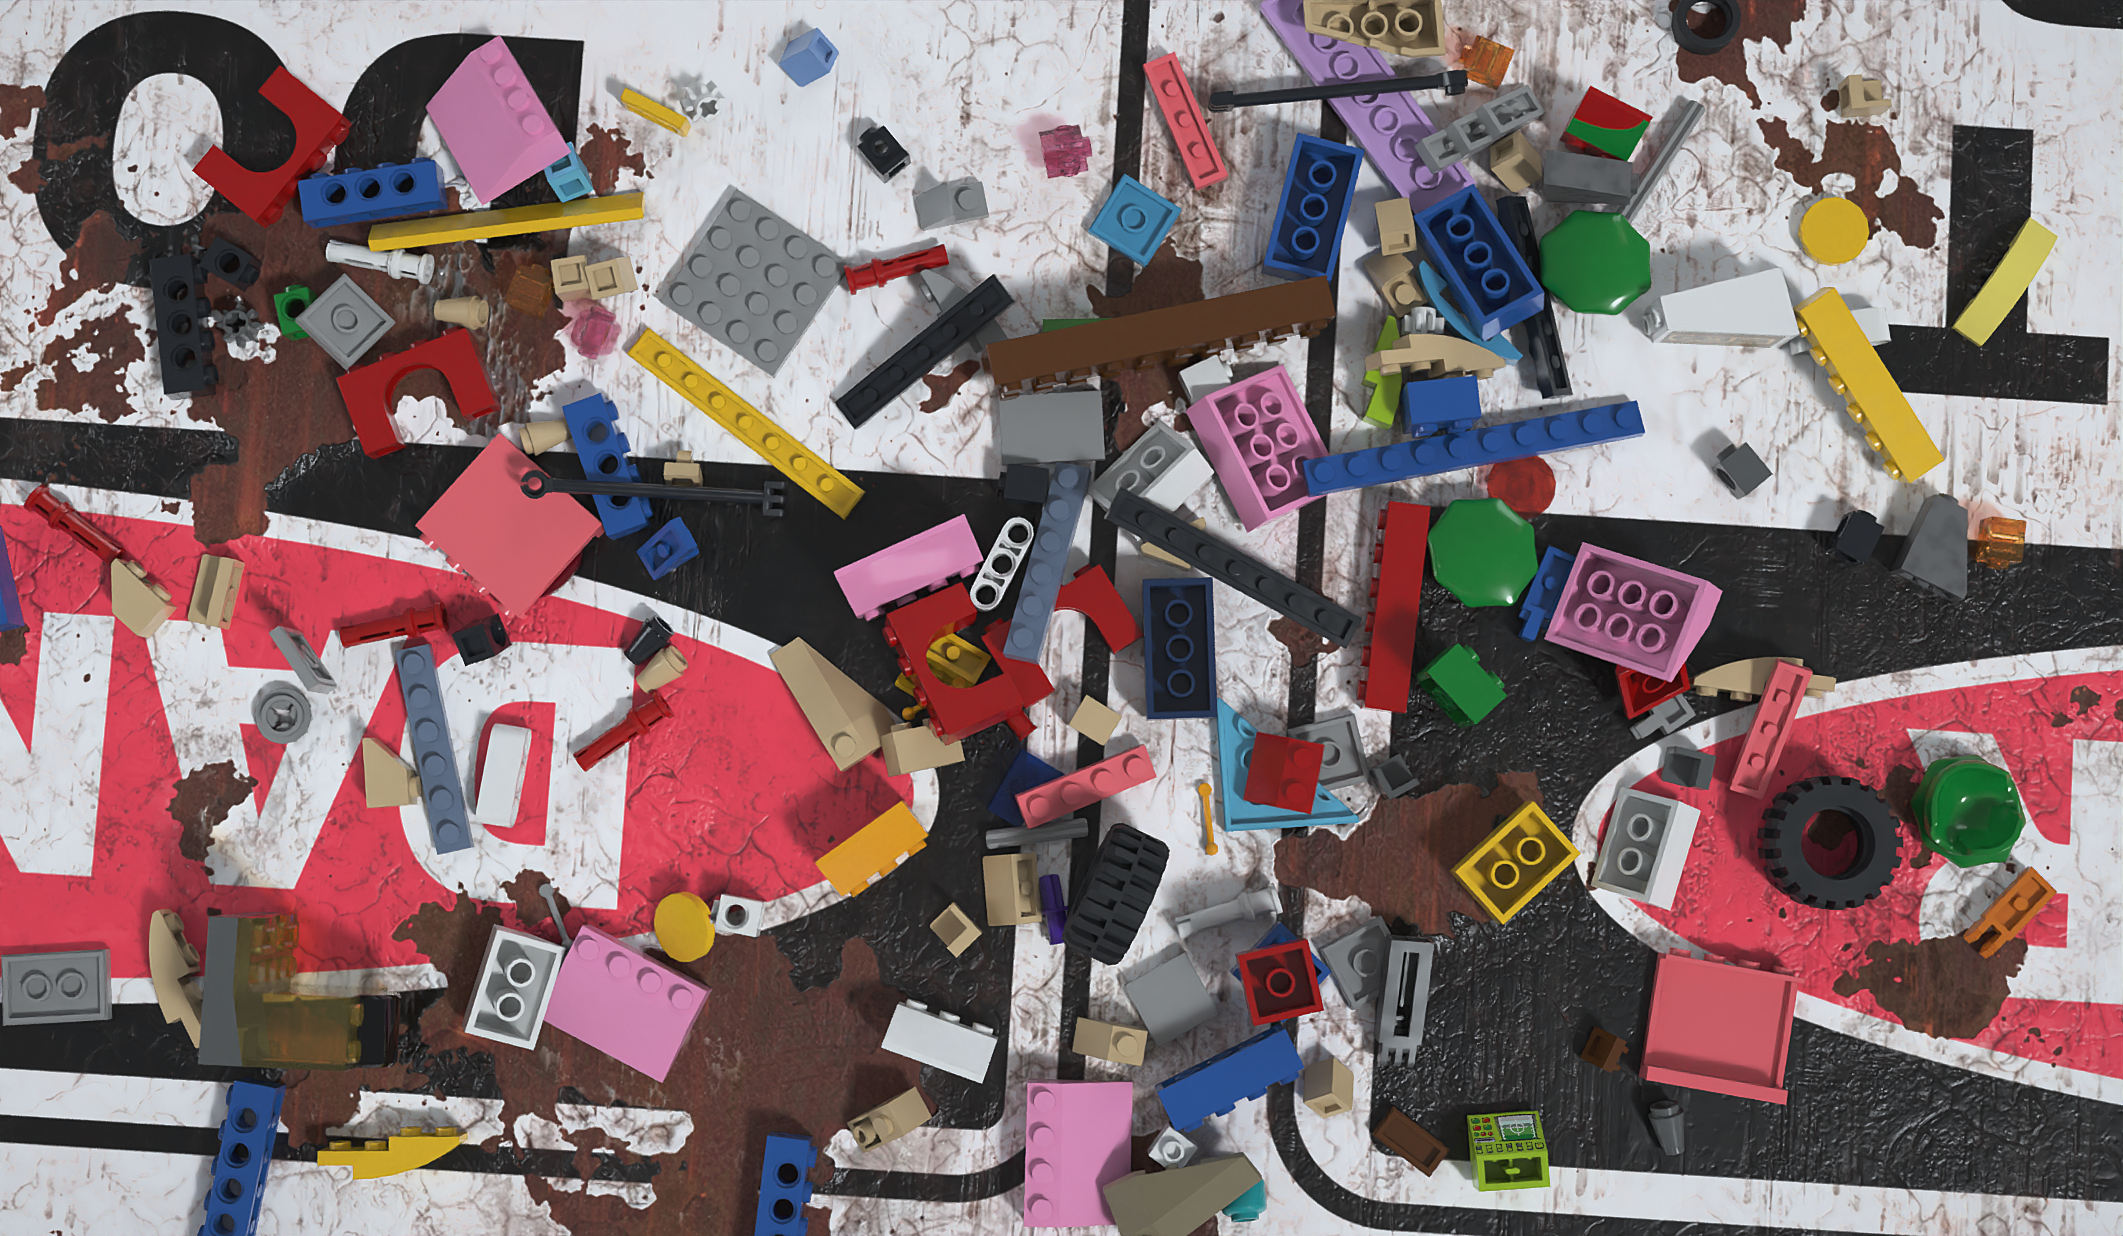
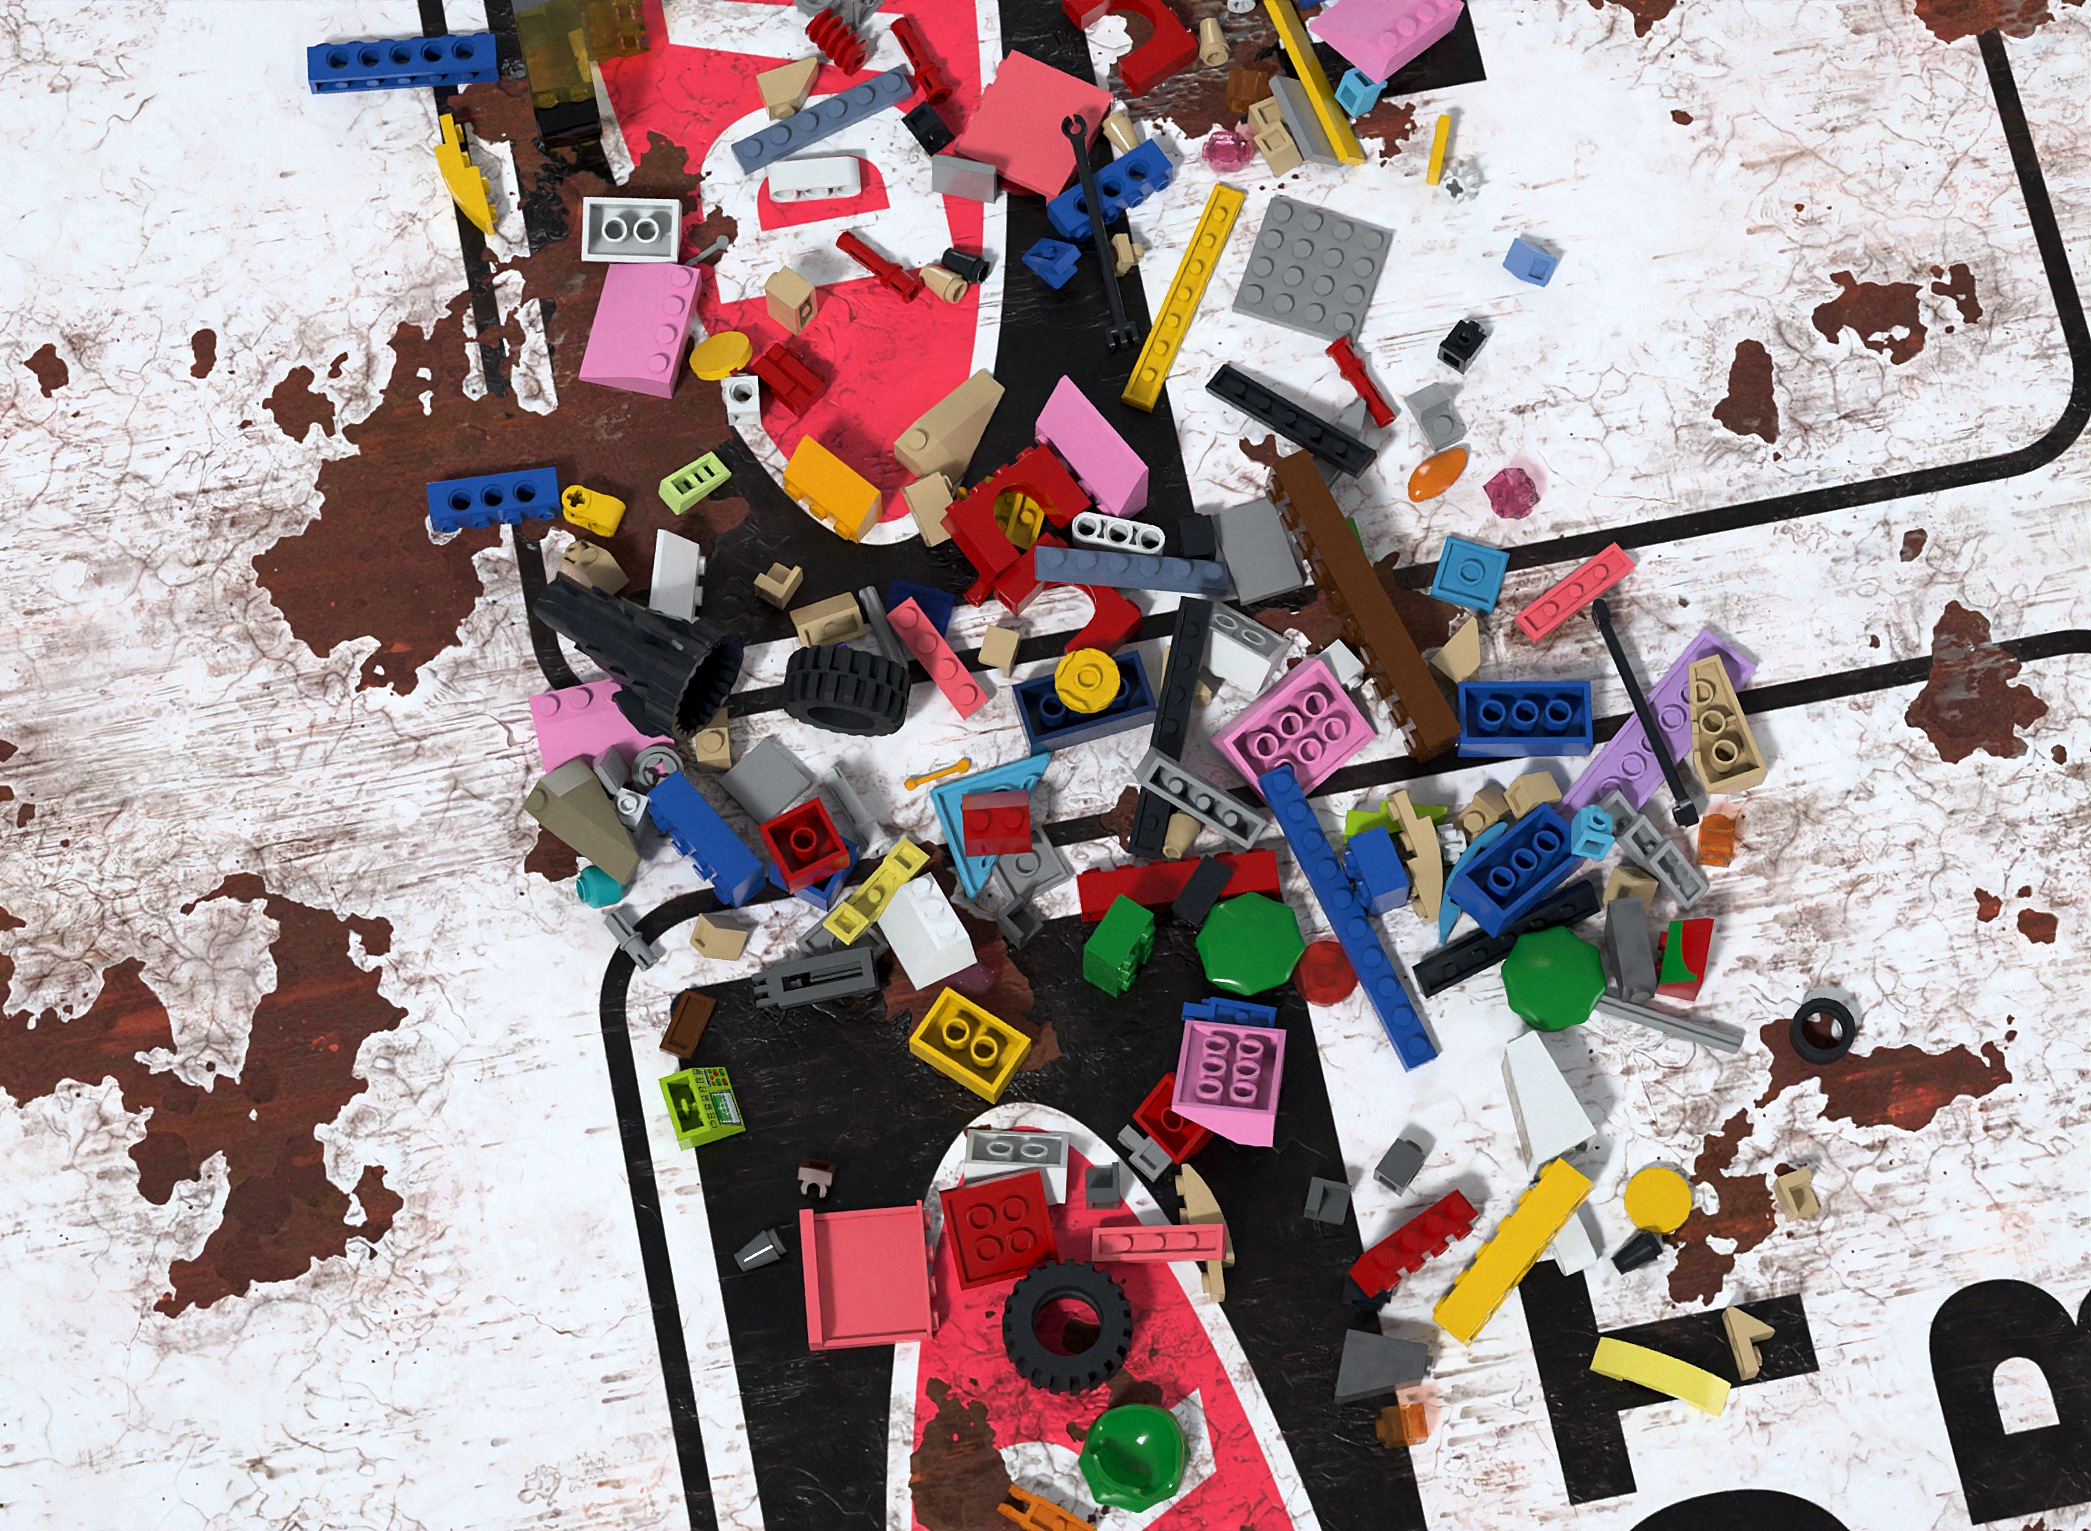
camera: 75 degrees right, 15 degrees down
none -> black cone [533,571,745,741]
none -> yellow piece [562,485,626,538]
none -> light grey slope [592,746,630,795]
none -> light grey axle [604,910,659,972]
none -> light grey gear [631,746,684,796]
none -> yellowish green slope [659,451,731,515]
none -> red brick [751,343,826,418]
none -> tan brick [765,265,818,337]
none -> red piece [805,7,871,76]
none -> light yellow slope [823,837,930,946]
none -> white slope [877,872,977,991]
none -> light grey tile [932,153,997,204]
none -> red plate [938,1167,1060,1291]
none -> clear pink head [943,957,995,1001]
none -> yellow tile [1055,648,1120,713]
none -> light grey brick [1133,746,1267,849]
none -> tan cone [1163,810,1200,859]
none -> black tile [1170,854,1234,928]
none -> light grey tile [1268,75,1345,167]
none -> dark grey panel [1303,1176,1352,1225]
none -> red brick [1349,1189,1479,1299]
none -> orange arm [1407,448,1466,503]
none -> tan slope [1428,616,1481,695]
none -> medium azure brick [1571,805,1615,861]
none -> black cone [1610,1229,1663,1275]
none -> tan slope [1722,1306,1775,1380]

